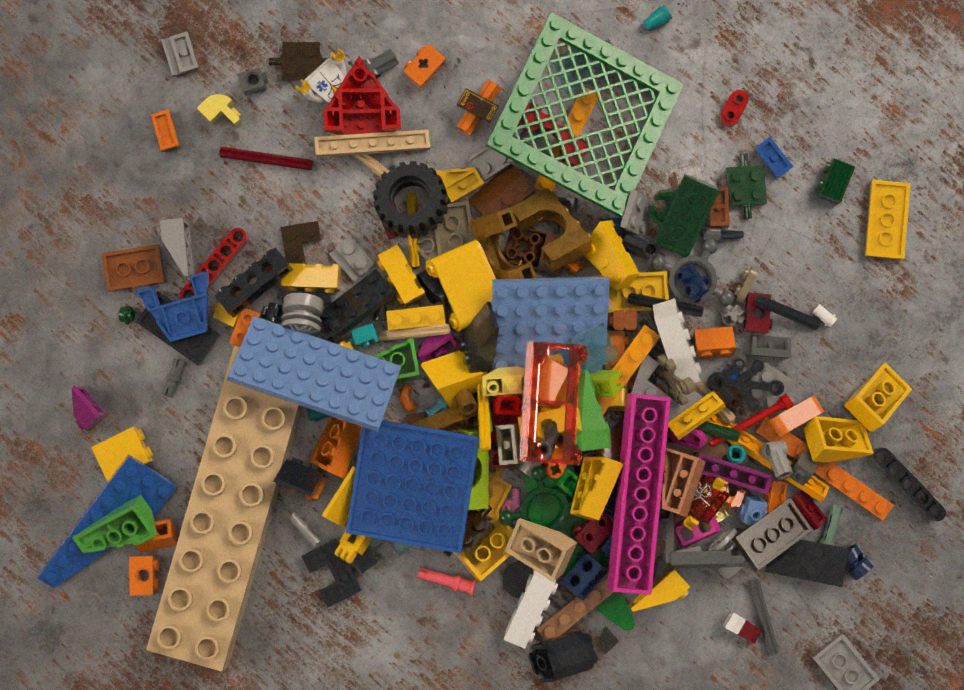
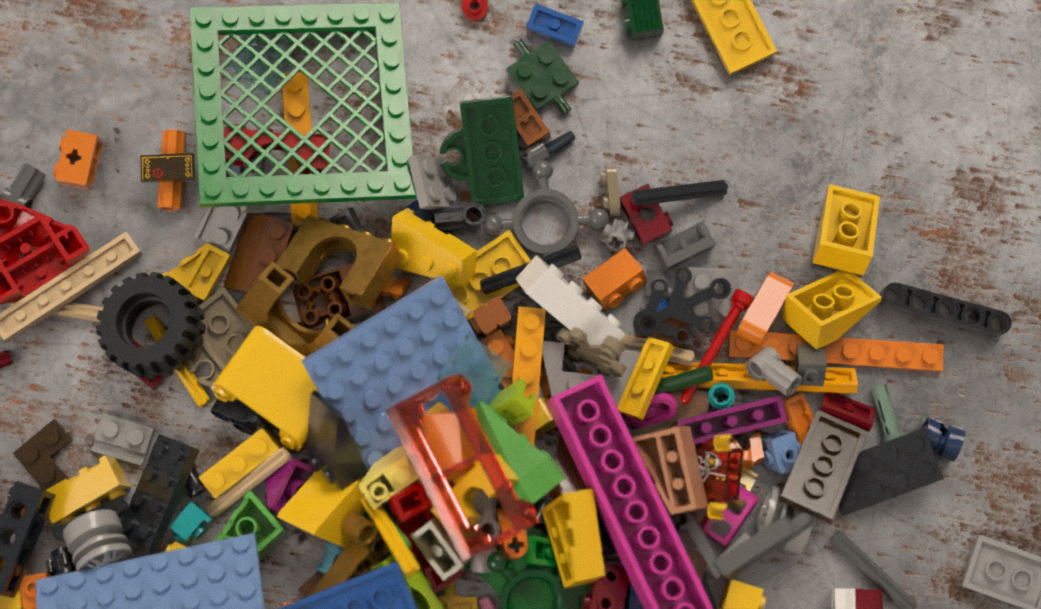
camera: 30 degrees left, 5 degrees down
yellow wedge [377,244,426,307] -> none
orange arm [399,384,417,412] -> none
dark blue hips [675,264,709,302] -> none
white pin [812,304,837,327] -> none

